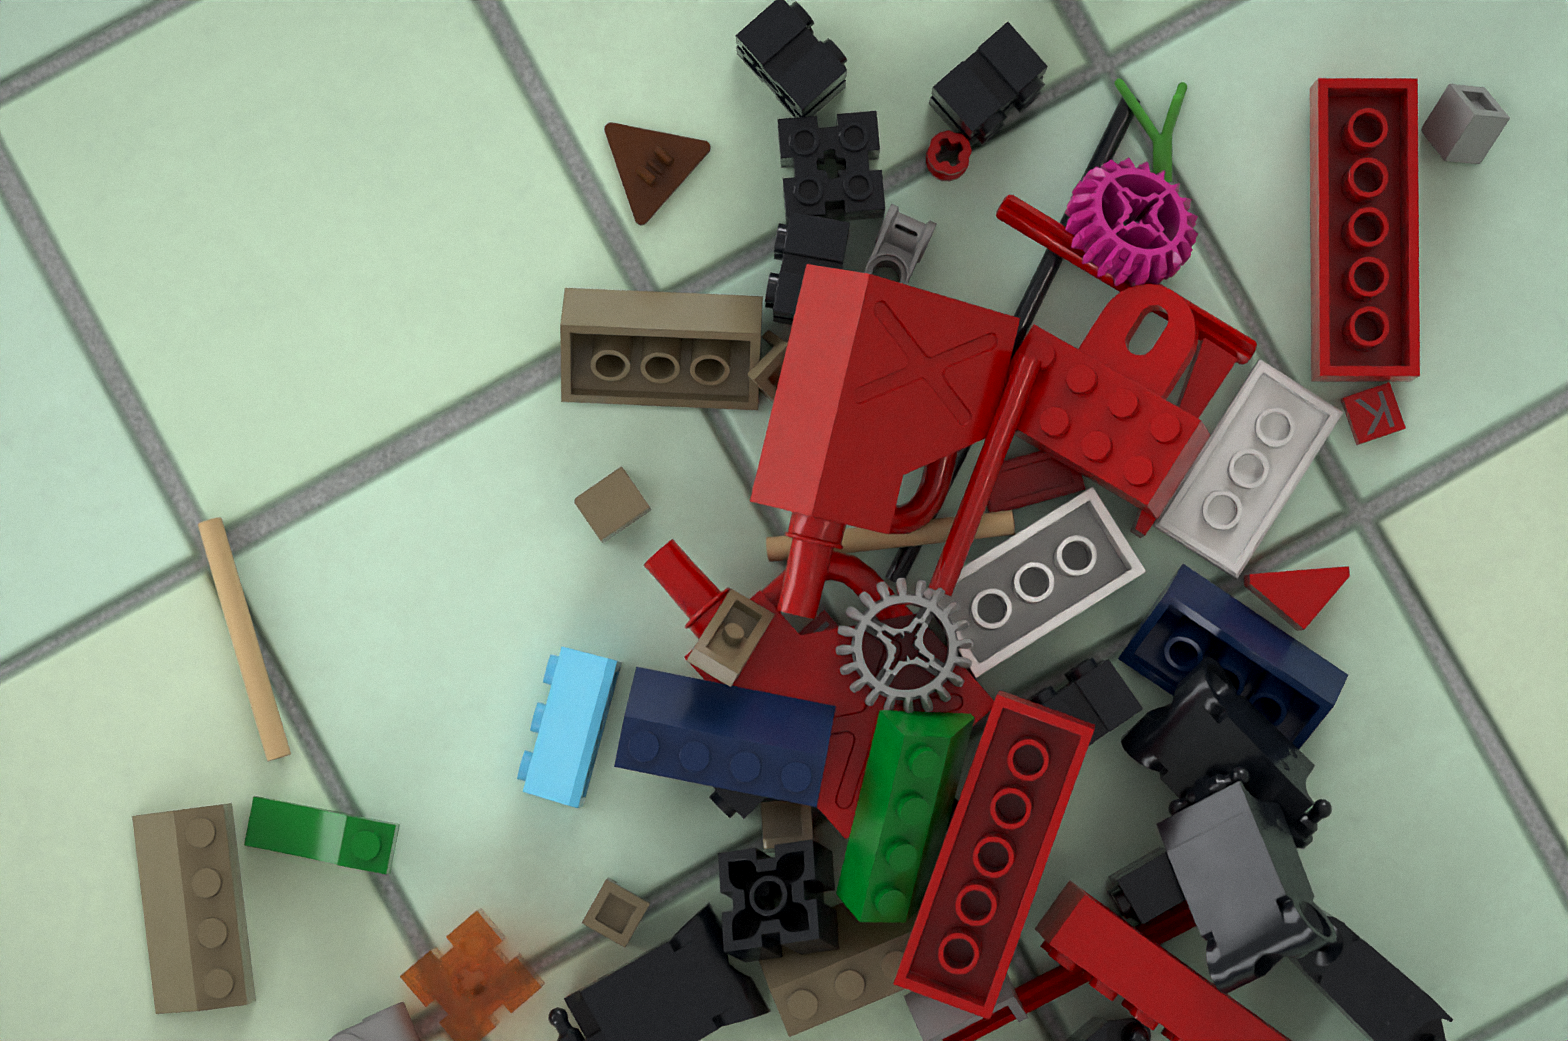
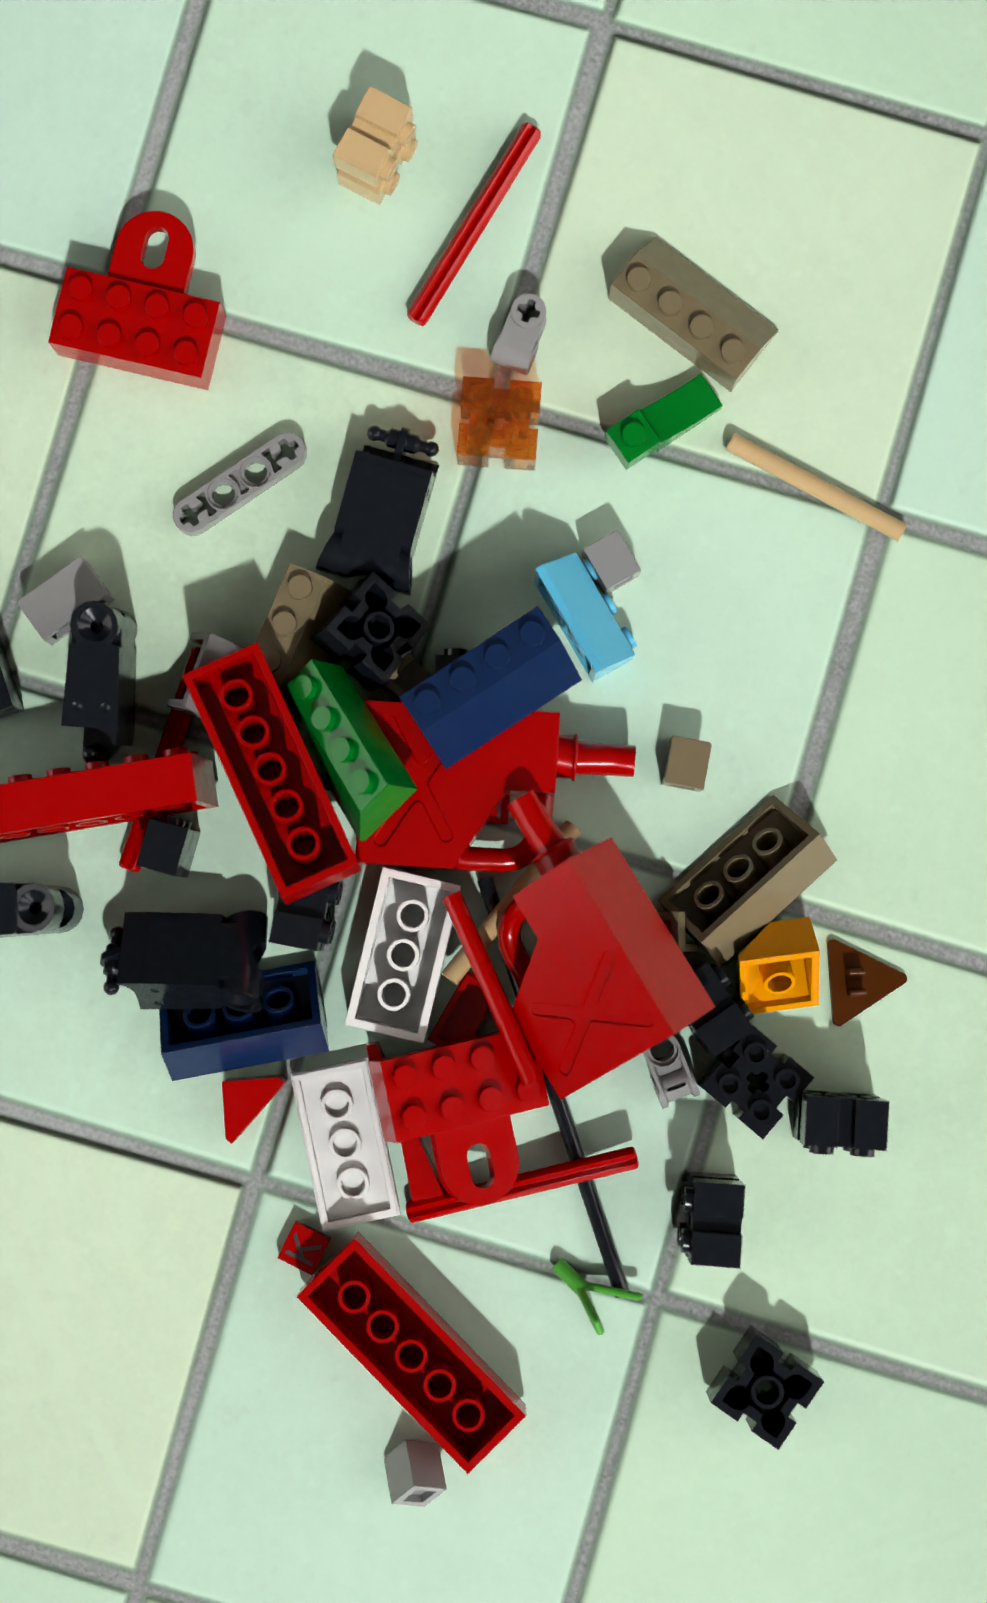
camera: 140 degrees right, 0 degrees up
dark tan panel [582,877,650,947] -> none
dark tan slope [687,589,775,687] -> none
light grey gear [836,578,974,713] -> none
red bush [925,130,972,182] -> none
dark pink gear [1065,157,1198,287] -> none
piece [1156,767,1337,994] -> none
none -> light grey panel [582,531,641,594]
none -> light orange slope [738,917,820,1014]

